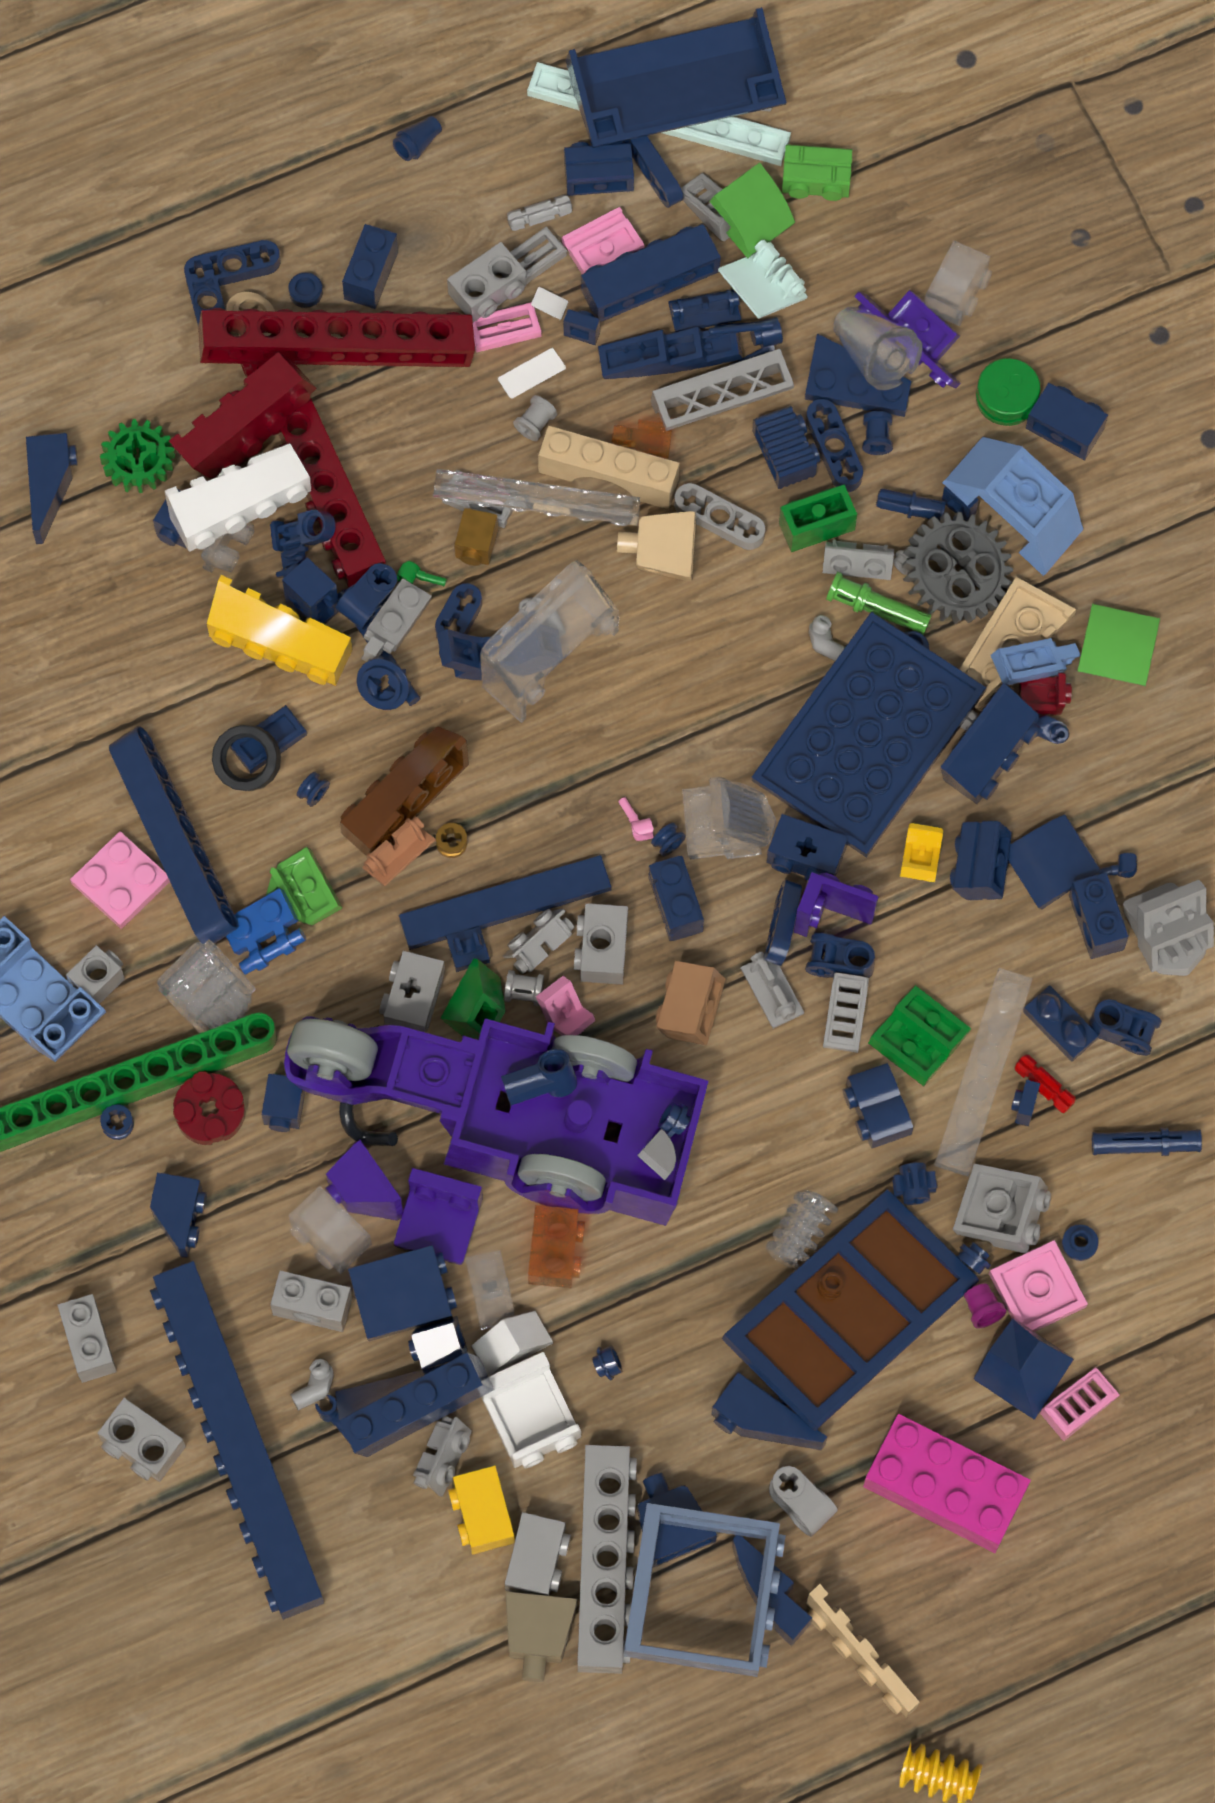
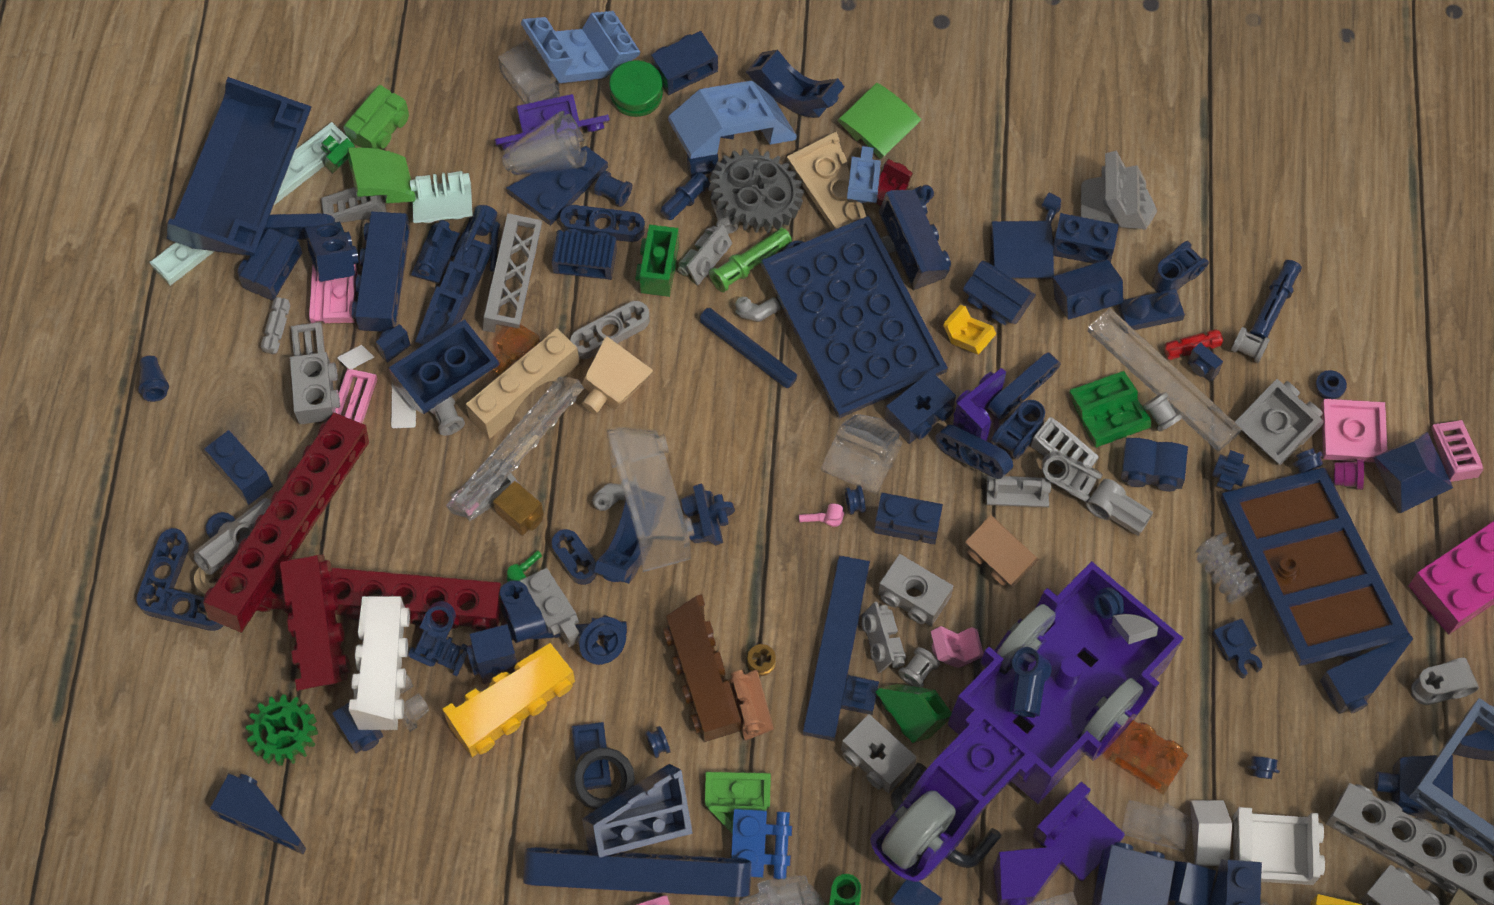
camera: 60 degrees left, 5 degrees down
none -> light grey piece [193,498,271,575]
none -> dark blue brick [305,222,359,282]
none -> green tile [321,135,355,173]
none -> dark blue slope [389,319,500,414]
none -> medium blue slope [521,11,641,83]
none -> dark blue wedge [582,764,693,858]
none -> dark blue hips [681,483,735,546]
none -> dark blue axle [700,308,797,388]
none -> dark blue arch [746,49,845,118]
none -> dark blue beam [988,352,1061,420]
none -> light grey piece [1041,451,1103,502]
none -> dark blue brick [1053,260,1124,320]
none -> light grey piece [1086,479,1153,536]
none -> light grey bush [1143,392,1182,432]
none -> dark blue plate [1212,618,1262,679]
none -> light grey bush [1231,327,1270,364]

